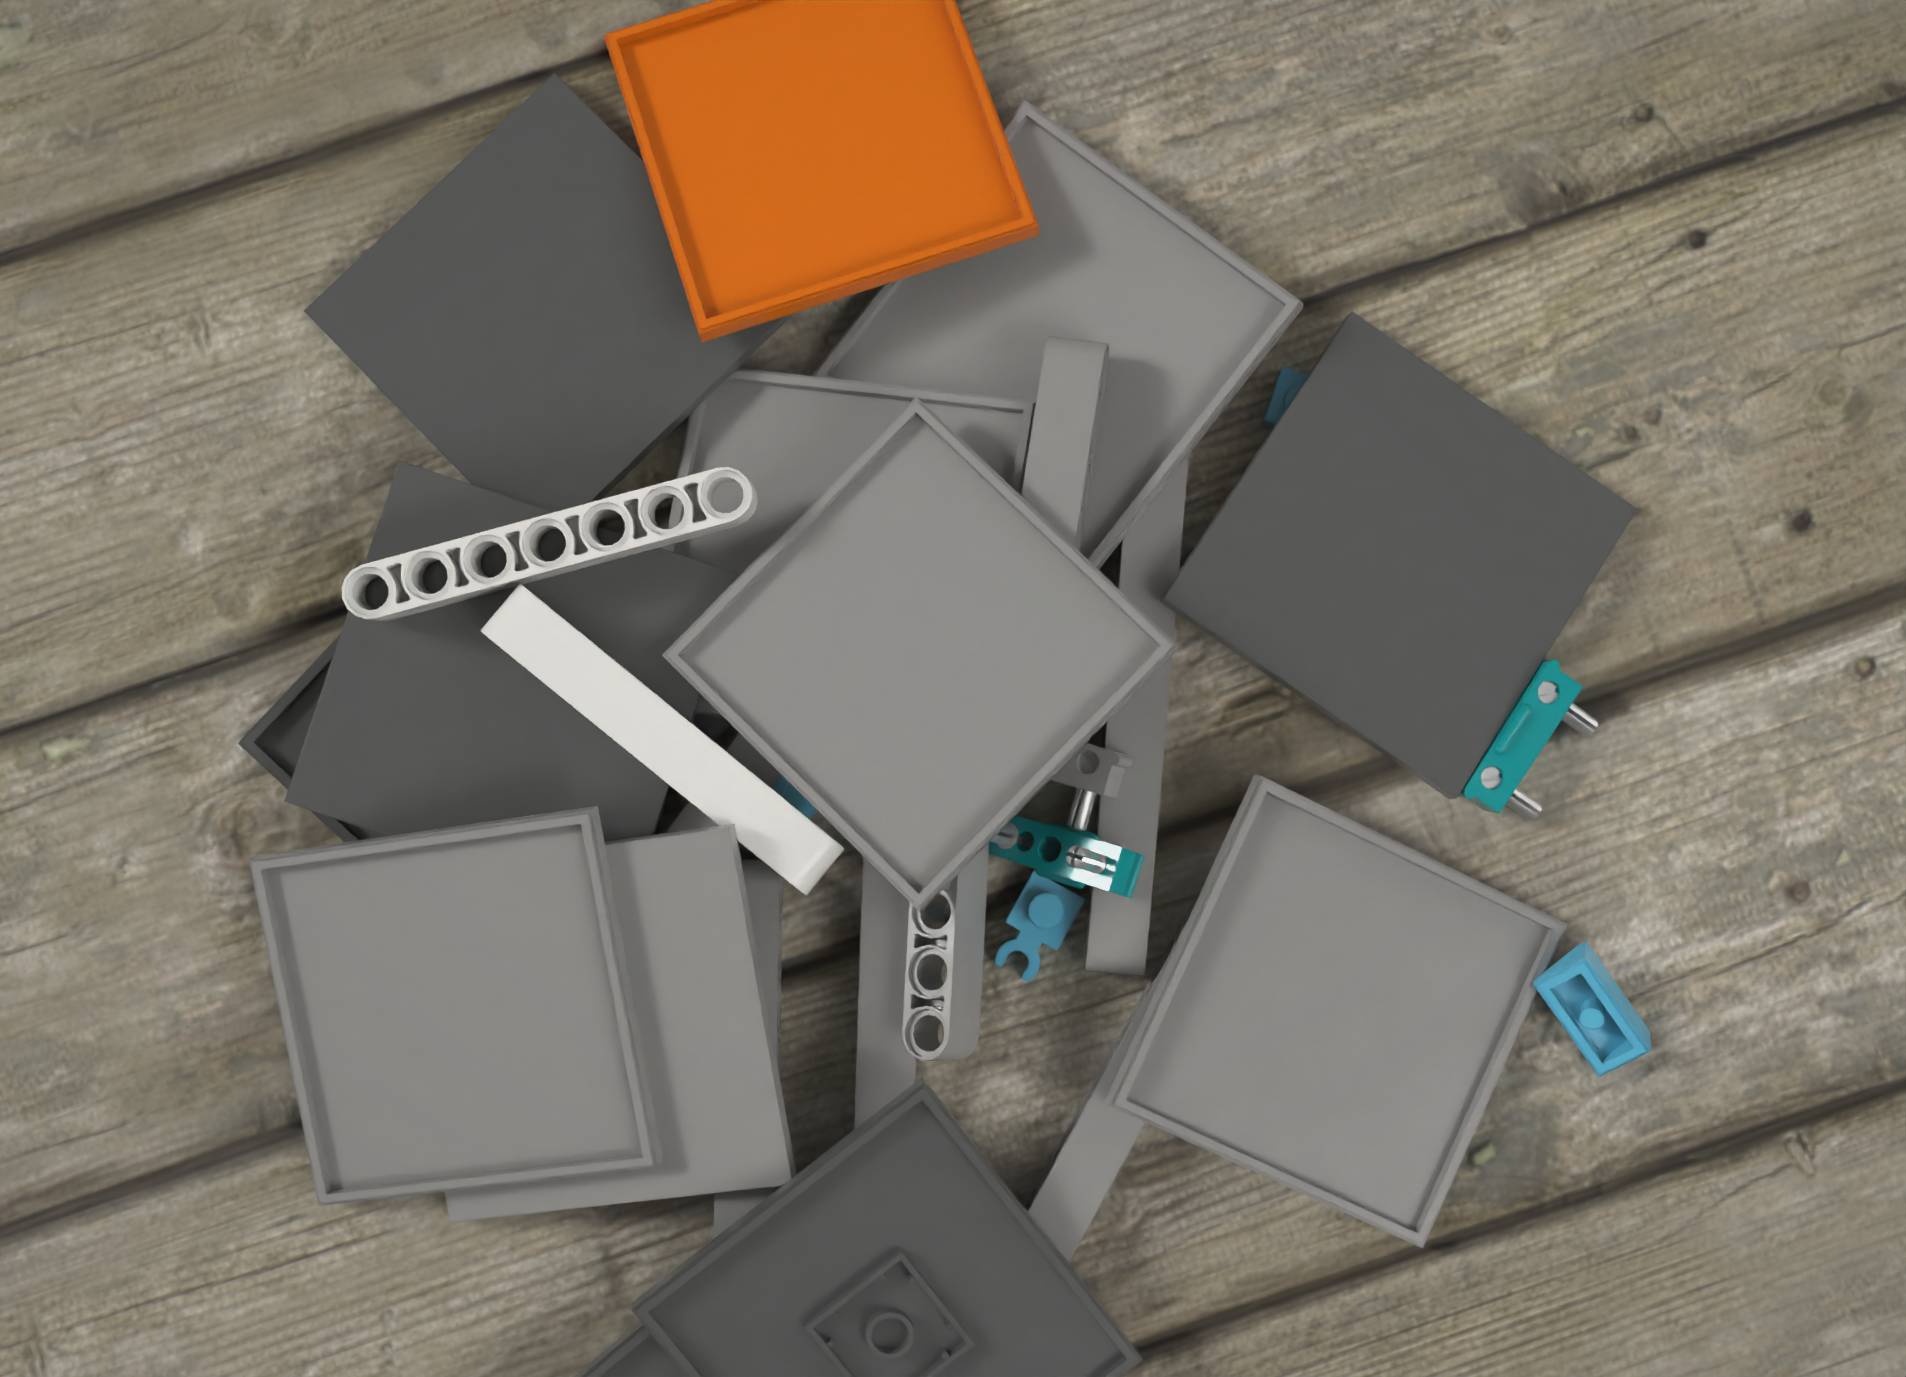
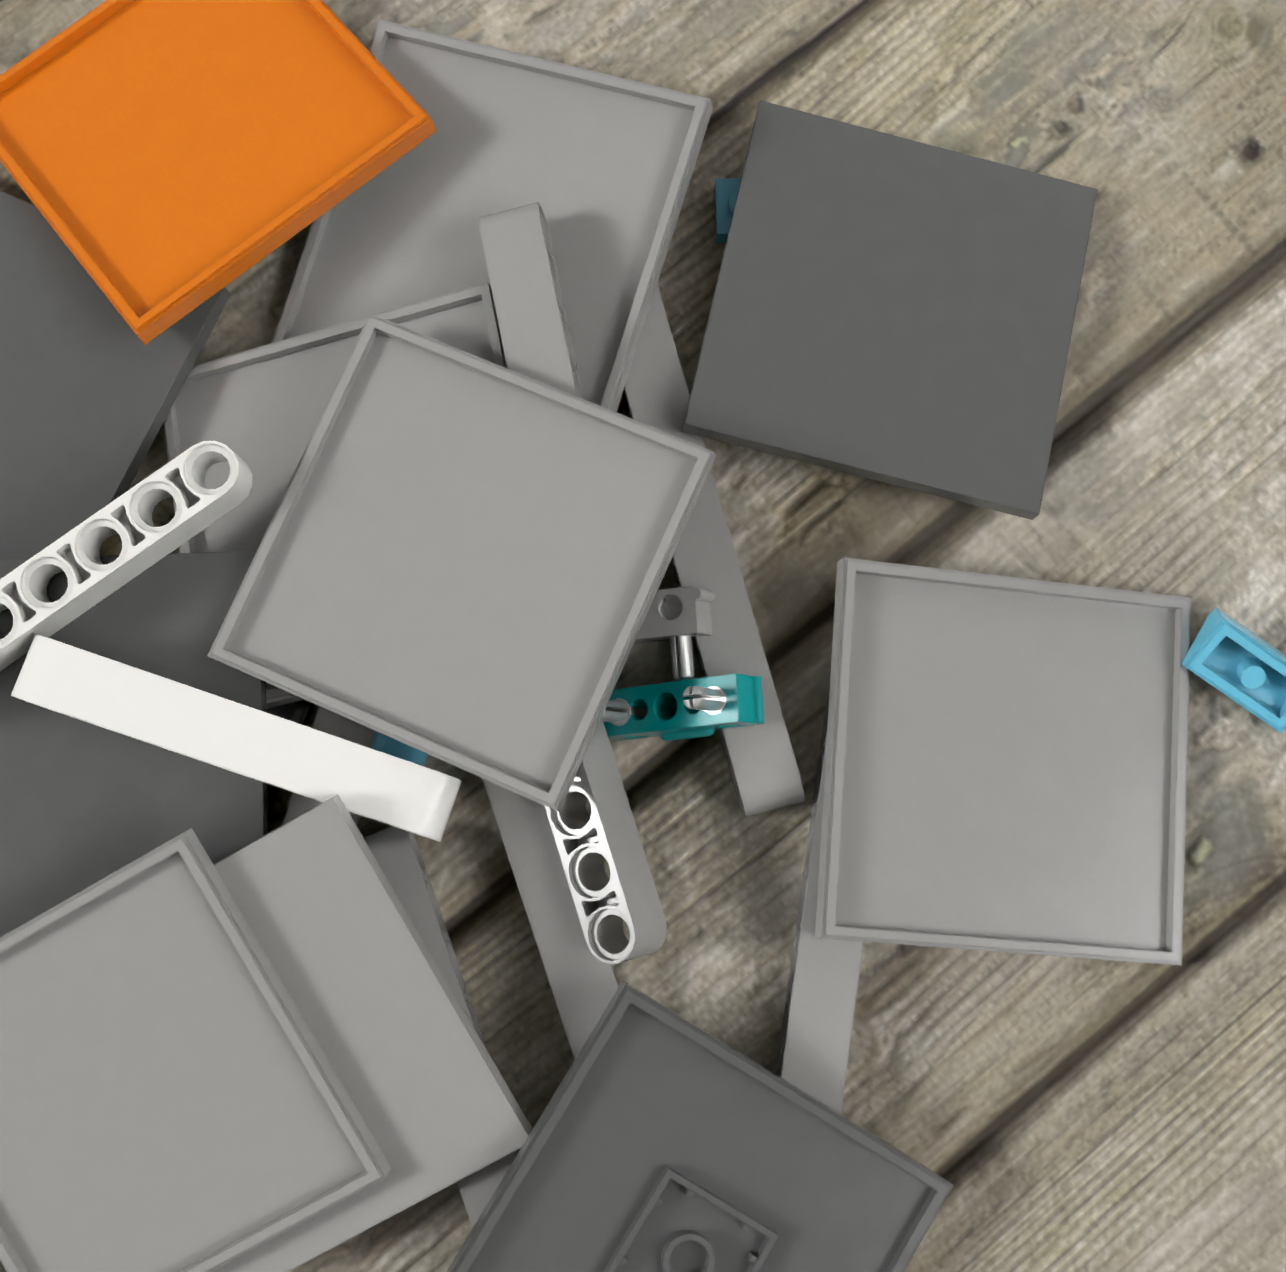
camera: 20 degrees left, 5 degrees down
medium azure plate [994,871,1085,982] -> none
teal piece [1458,660,1598,821] -> none

